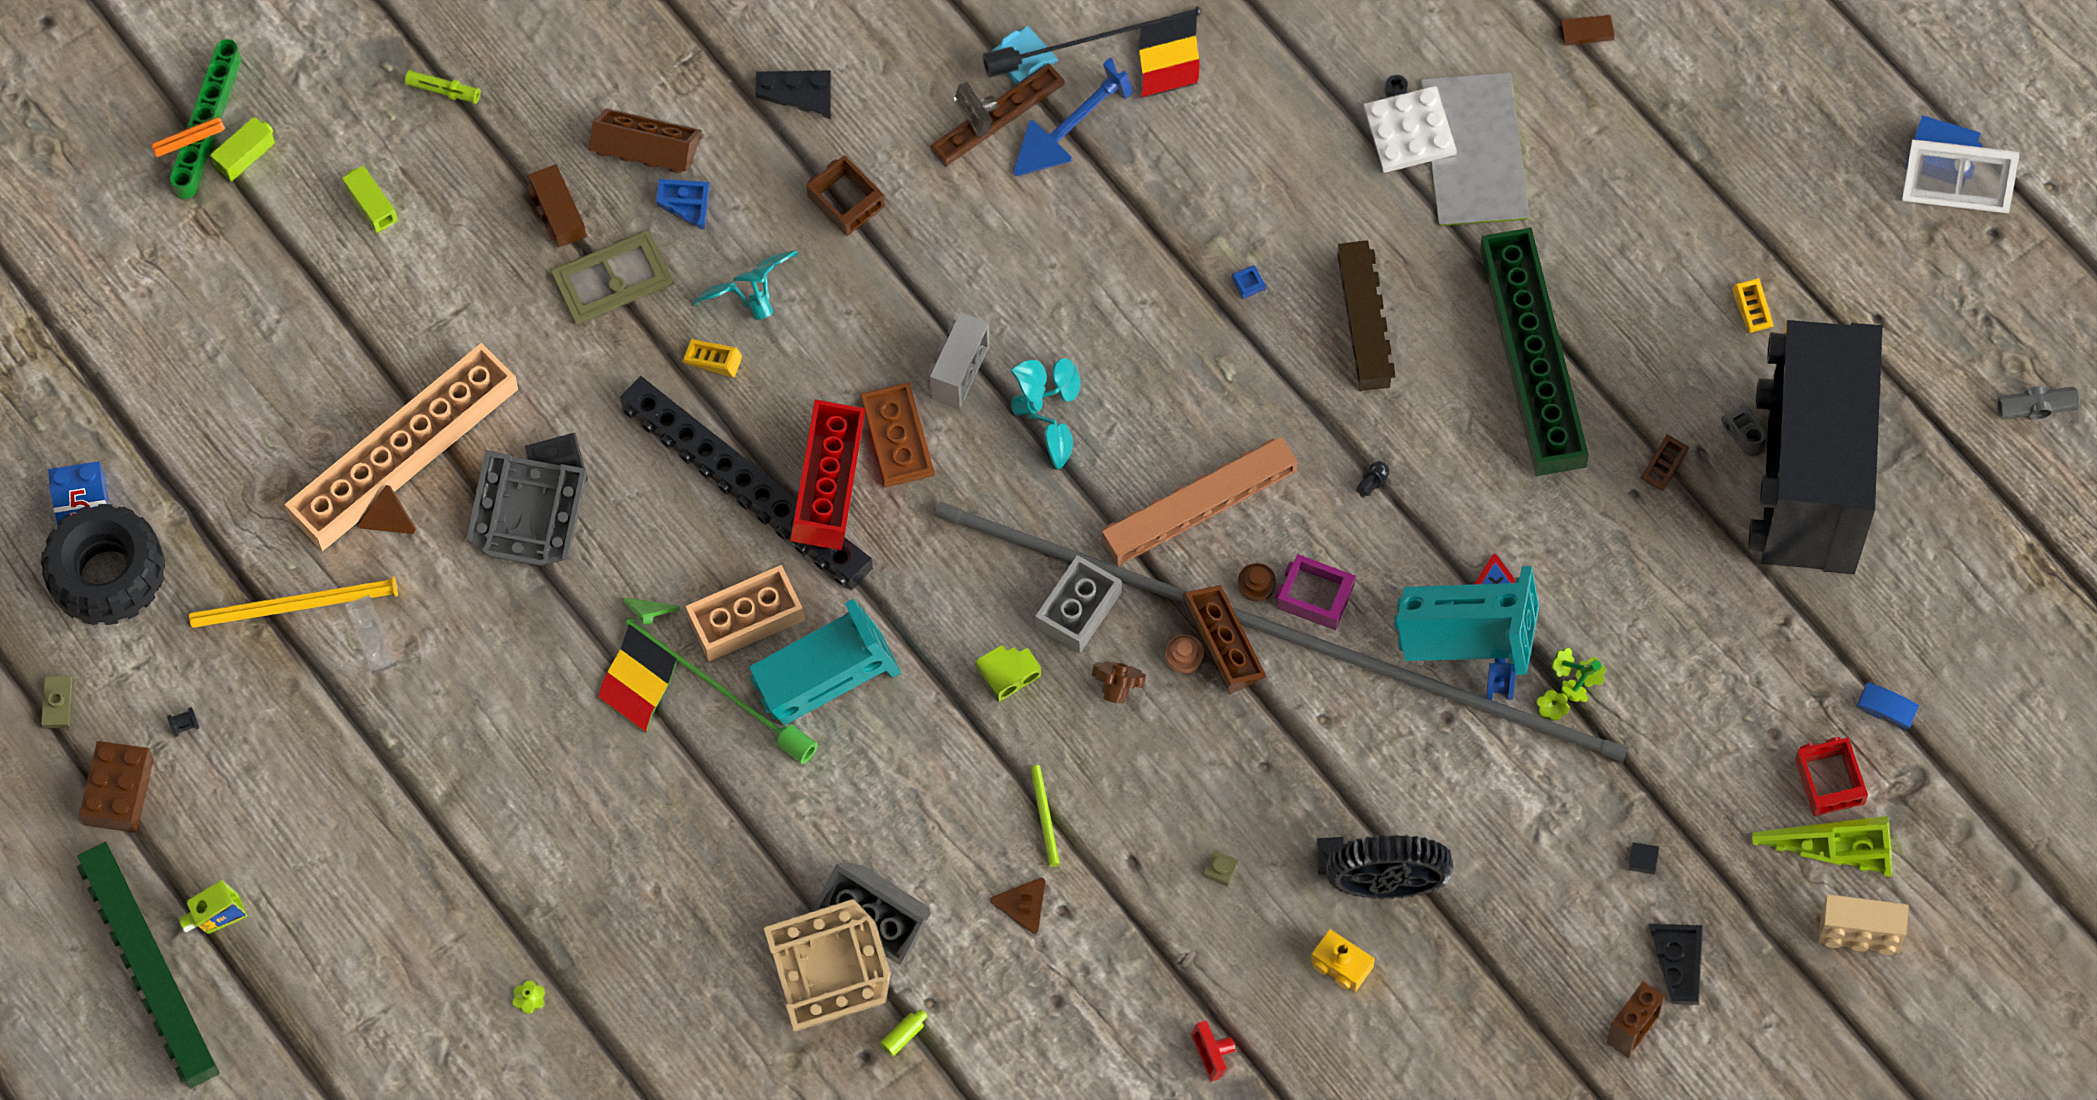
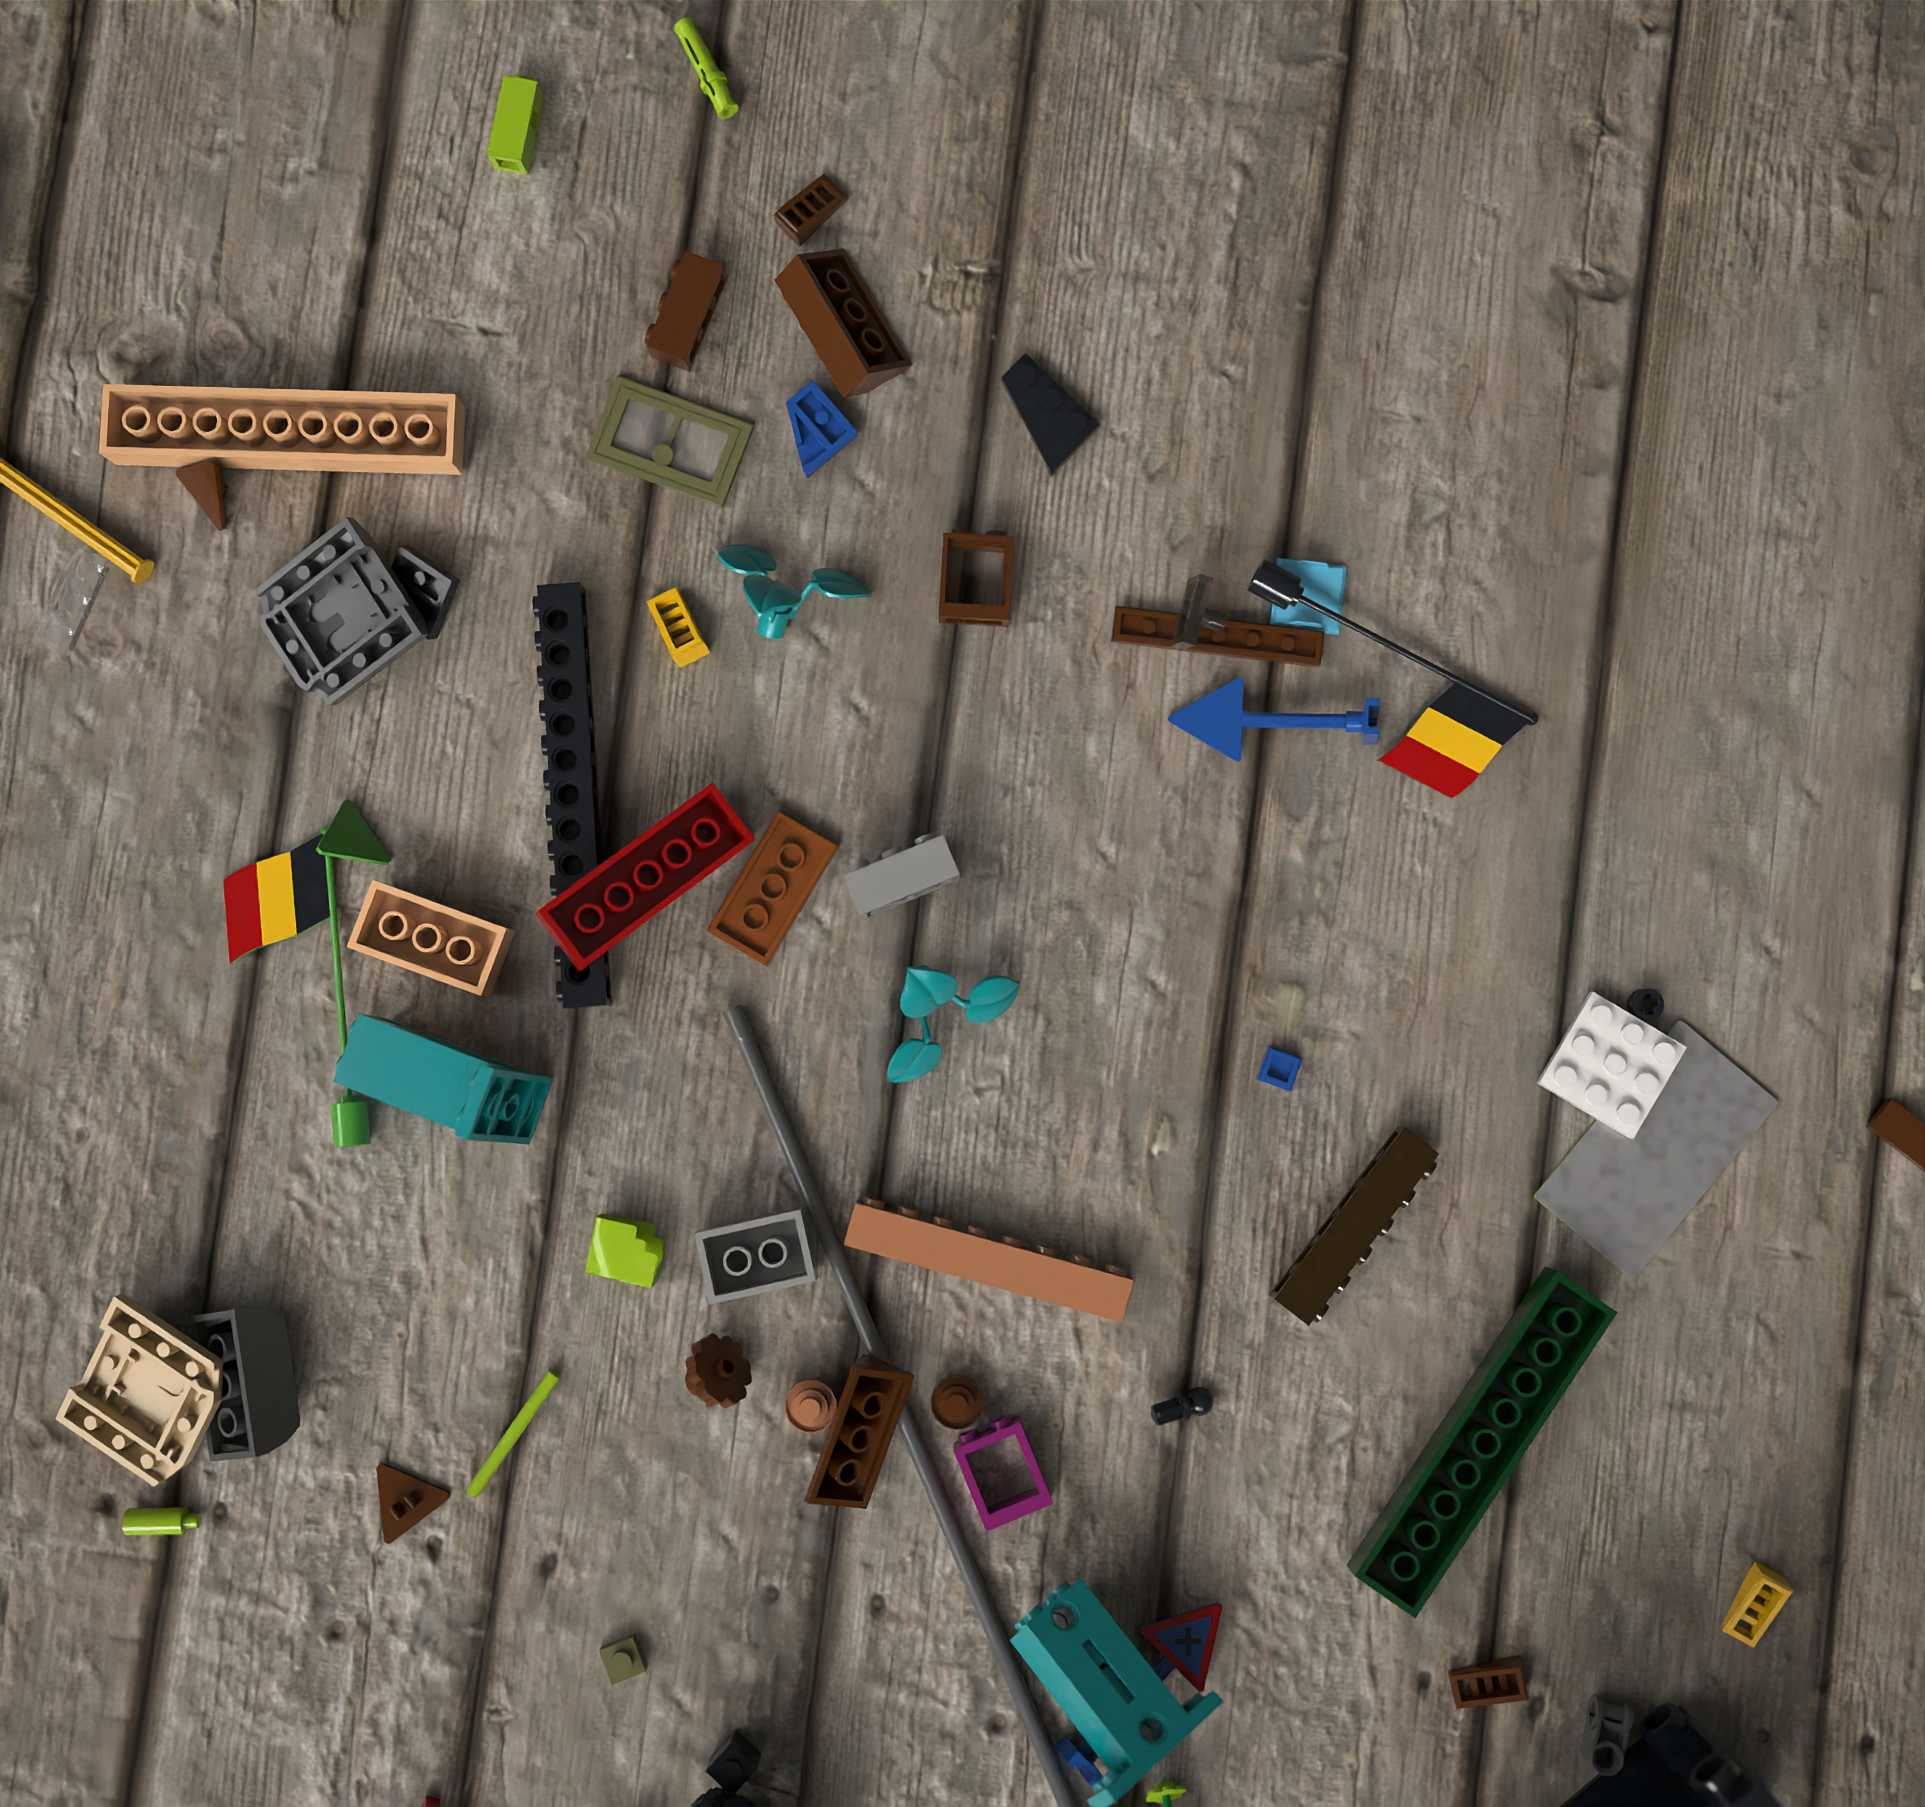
camera: 45 degrees right, 20 degrees up
none -> reddish brown slope [774,173,848,247]

